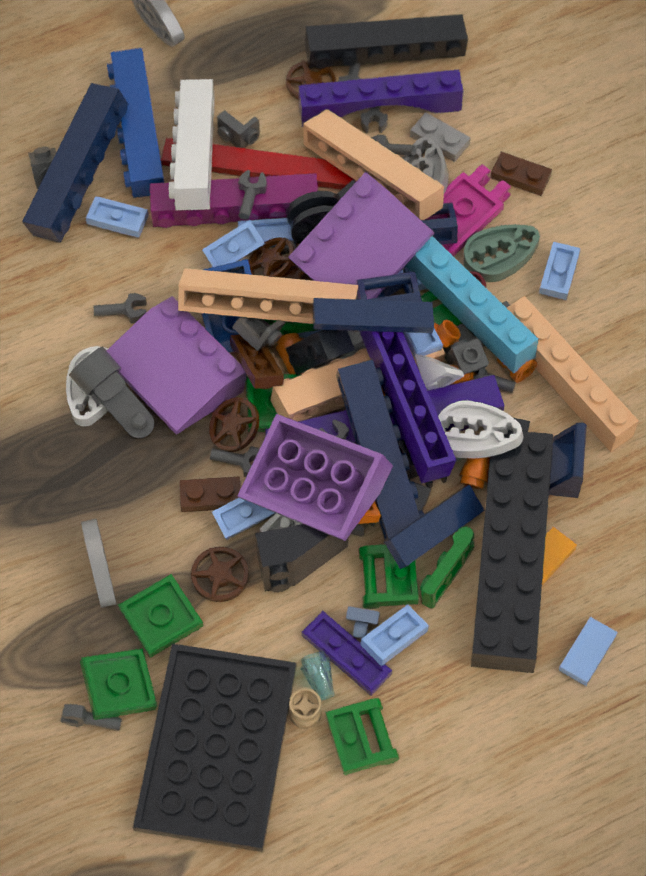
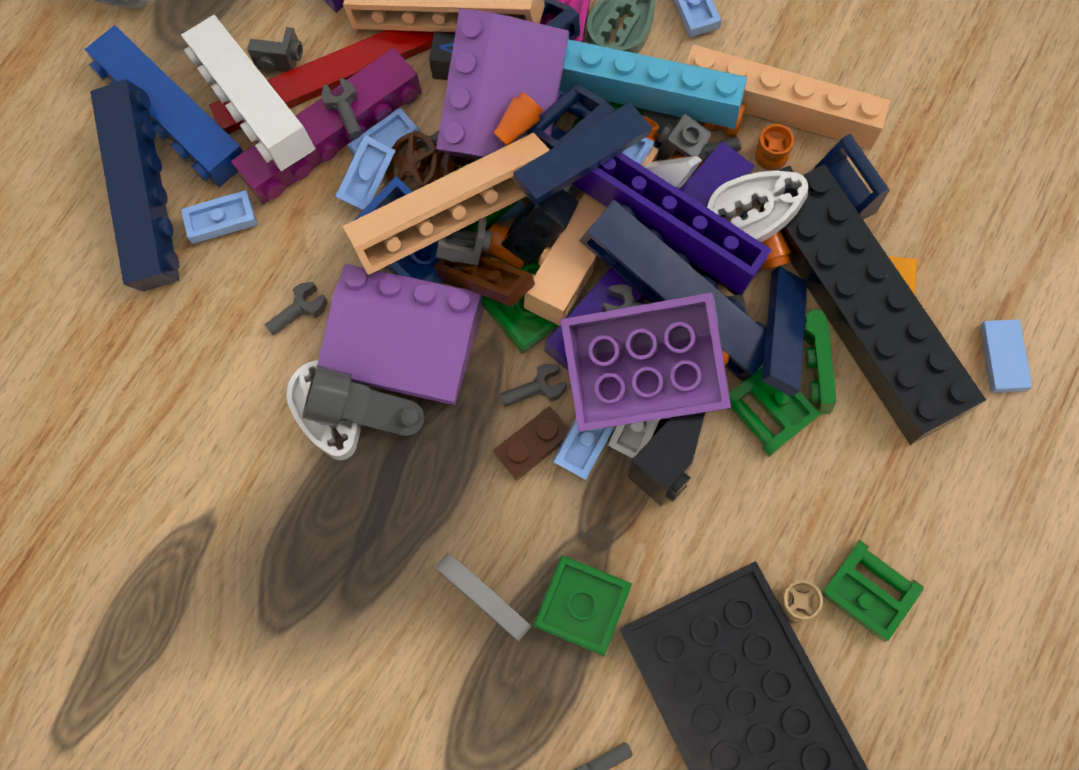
camera: 30 degrees left, 10 degrees up
dark grey bracket [28,147,56,189] -> none
green plate [80,648,158,720] -> none
reddish brown wheel [191,547,249,602] -> none
reddish brown wheel [209,397,260,452] -> none
black wheel [286,191,341,244] -> none
clear light blue cone [300,651,336,701] -> none
dark purple tile [302,611,392,696] -> none
sand blue tile [346,606,380,638] -> none
light blue plate [360,604,429,666] -> none
none -> orange cone [493,92,543,145]
none -> orange wheel [755,124,794,171]

